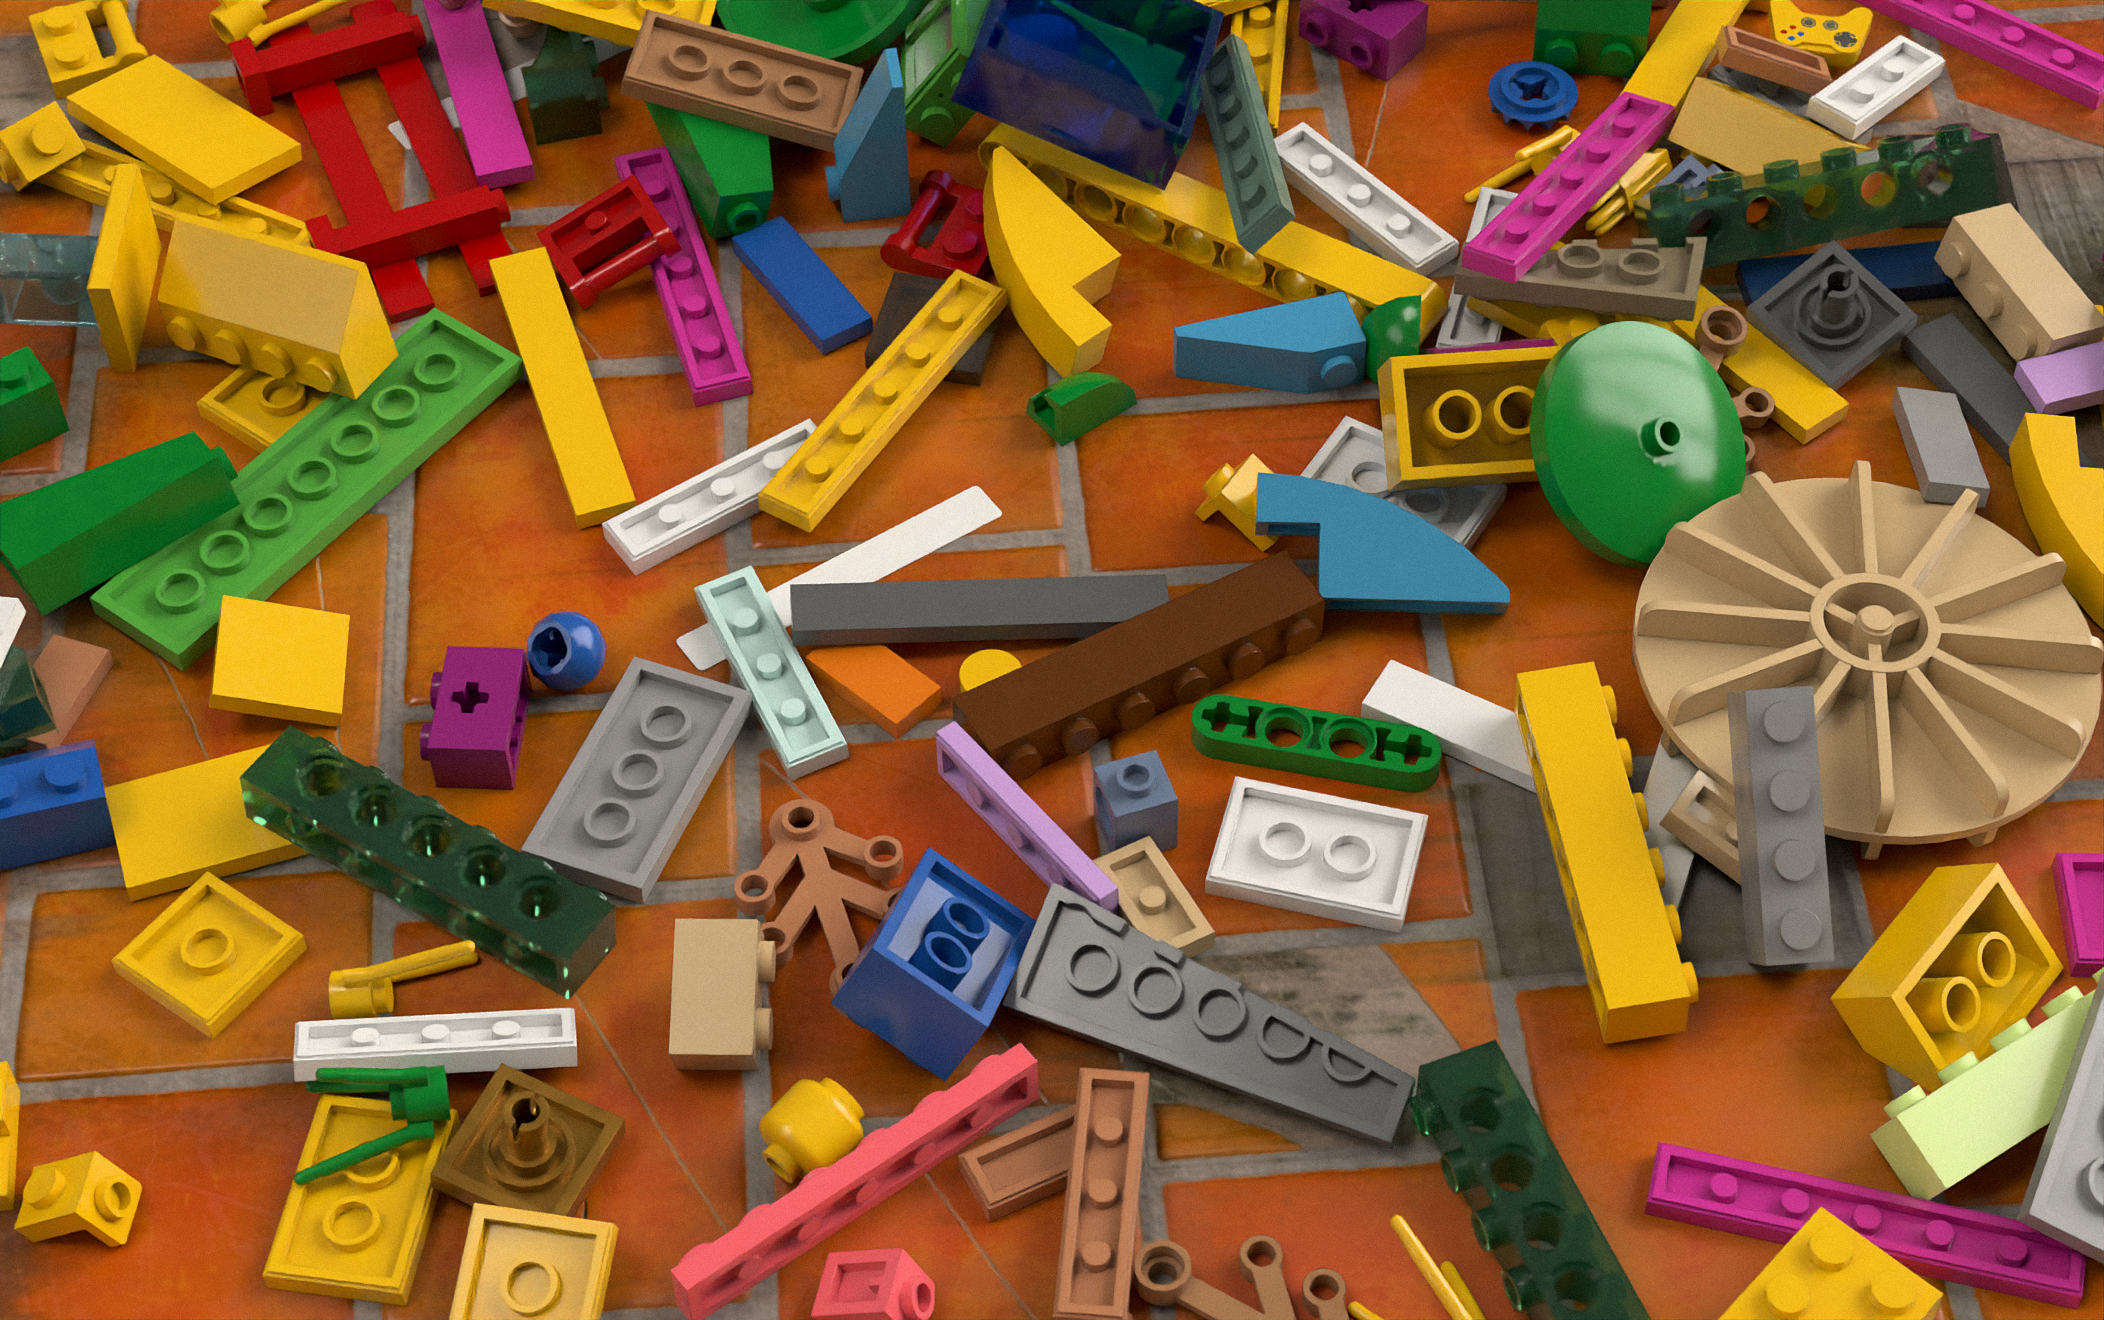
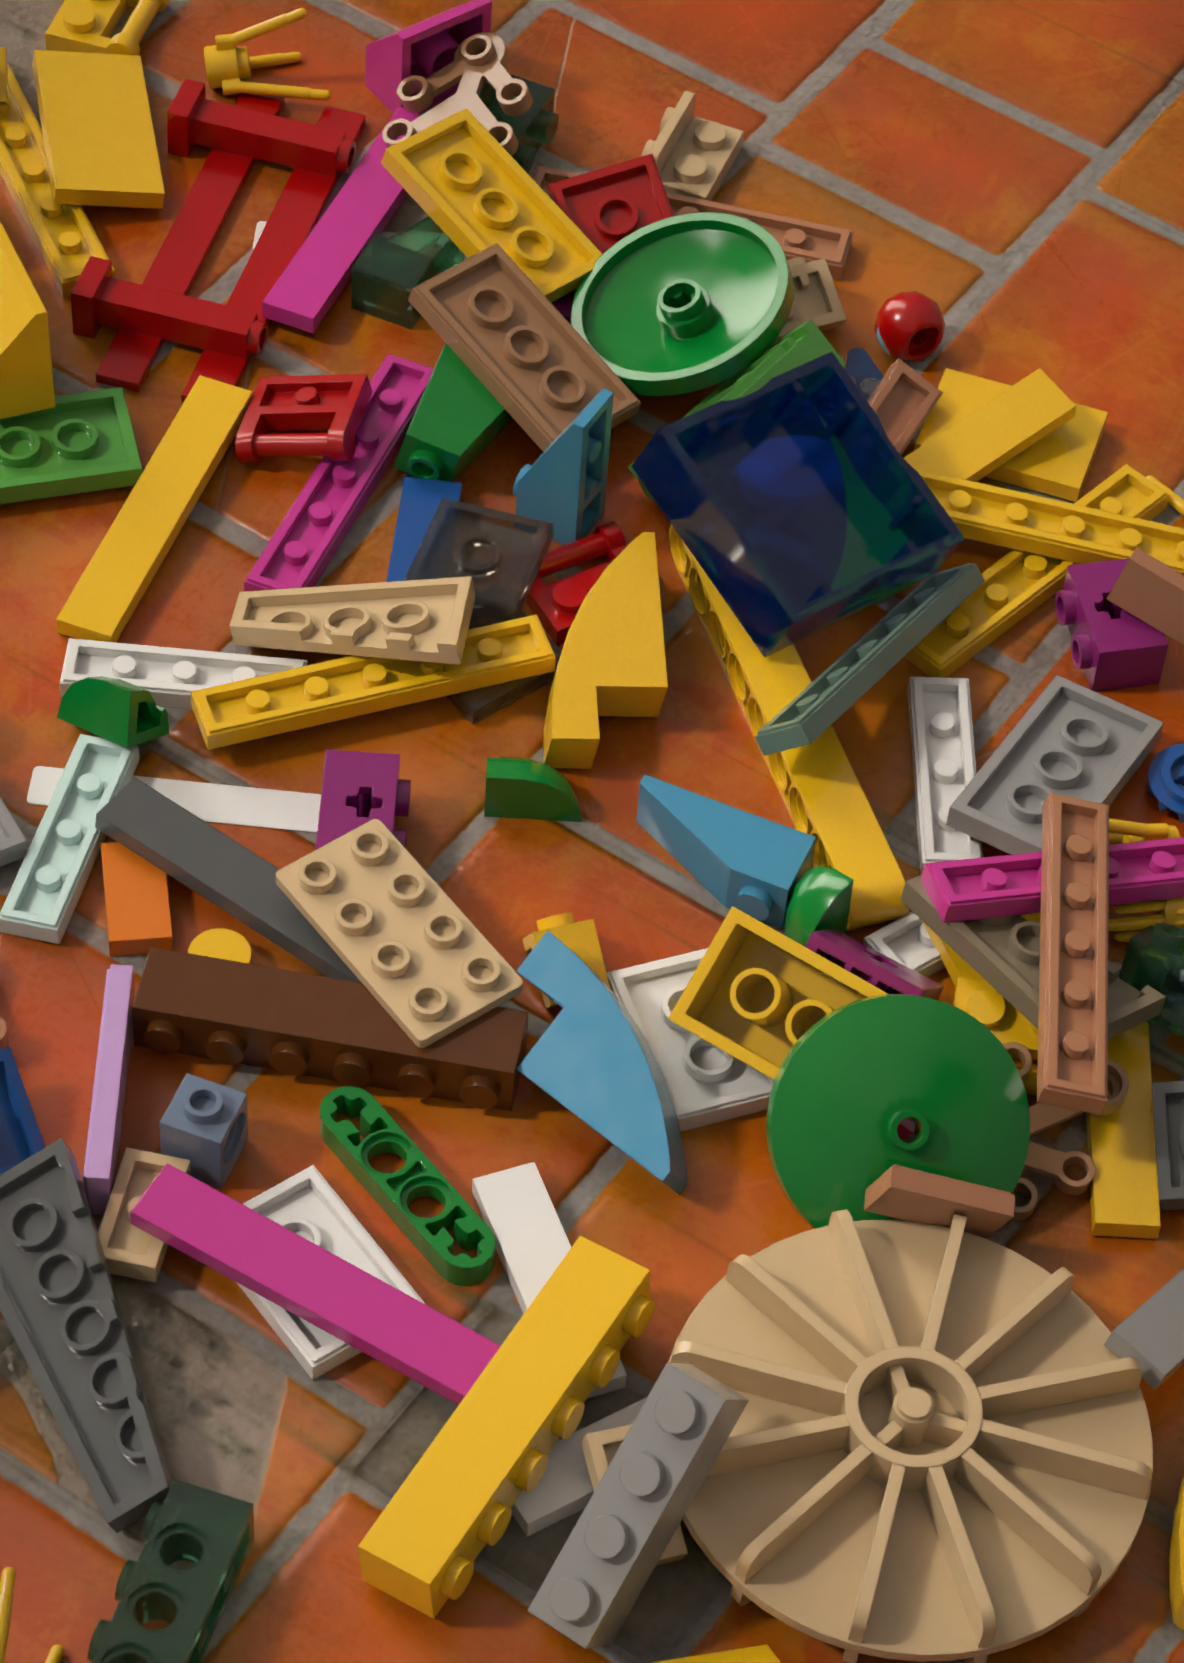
camera: 35 degrees right, 0 degrees up
none -> green brick [57,676,169,748]
none -> dark pink tile [130,1163,501,1405]
none -> tan wing [230,576,476,665]
none -> tan bracket [276,819,523,1048]
none -> magenta brick [315,750,411,850]
none -> clear smoke tile [404,498,554,621]
none -> nougat tile [864,1164,1015,1239]
none -> light grey plate [946,675,1164,855]
none -> nougat tile [1037,793,1109,1115]

